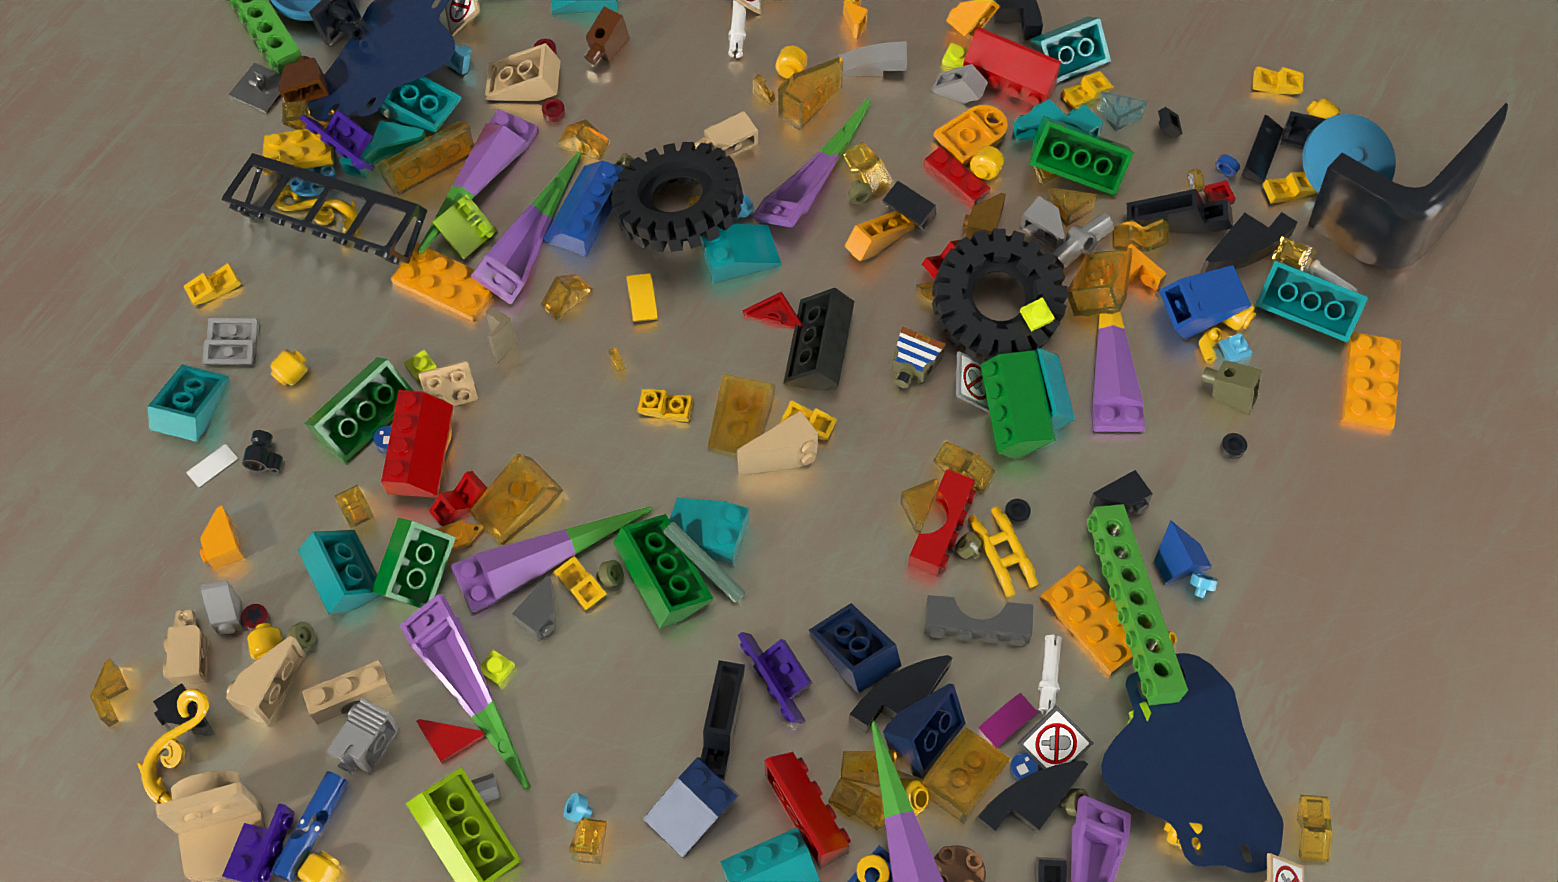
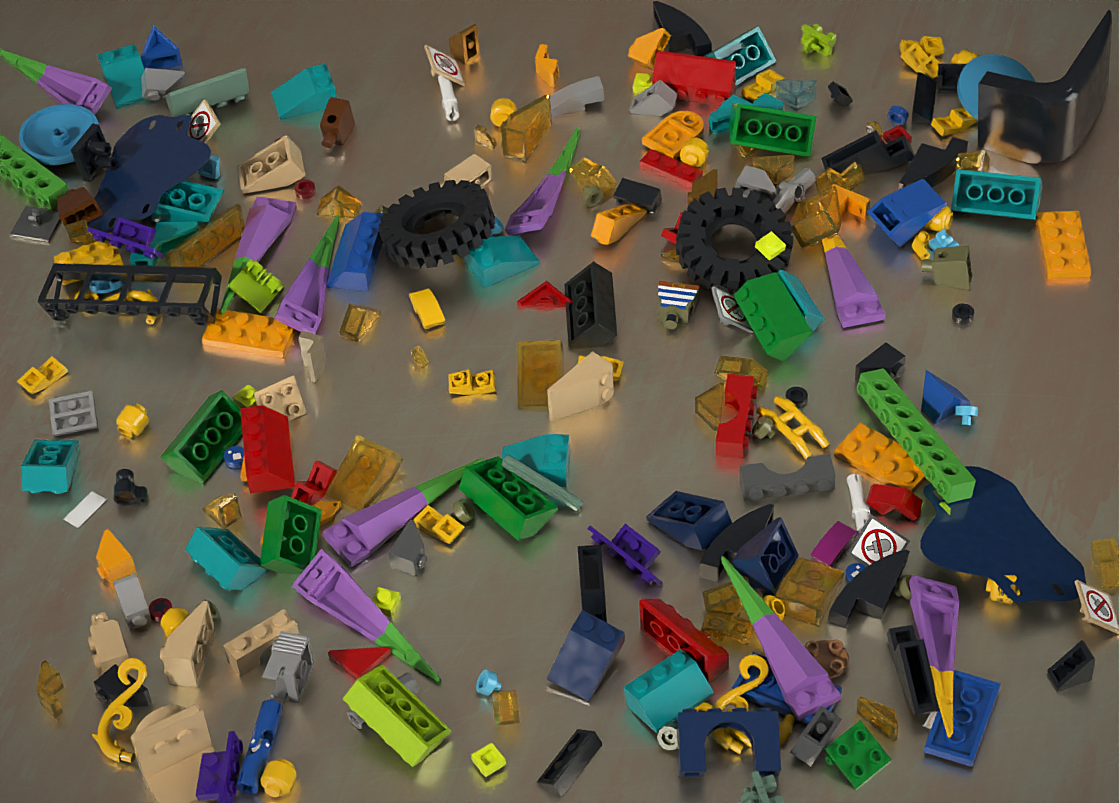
camera: 10 degrees left, 15 degrees down
none -> lime hips [801,23,837,57]
none -> red slope [866,484,923,521]
none -> yellow slope [900,43,940,79]

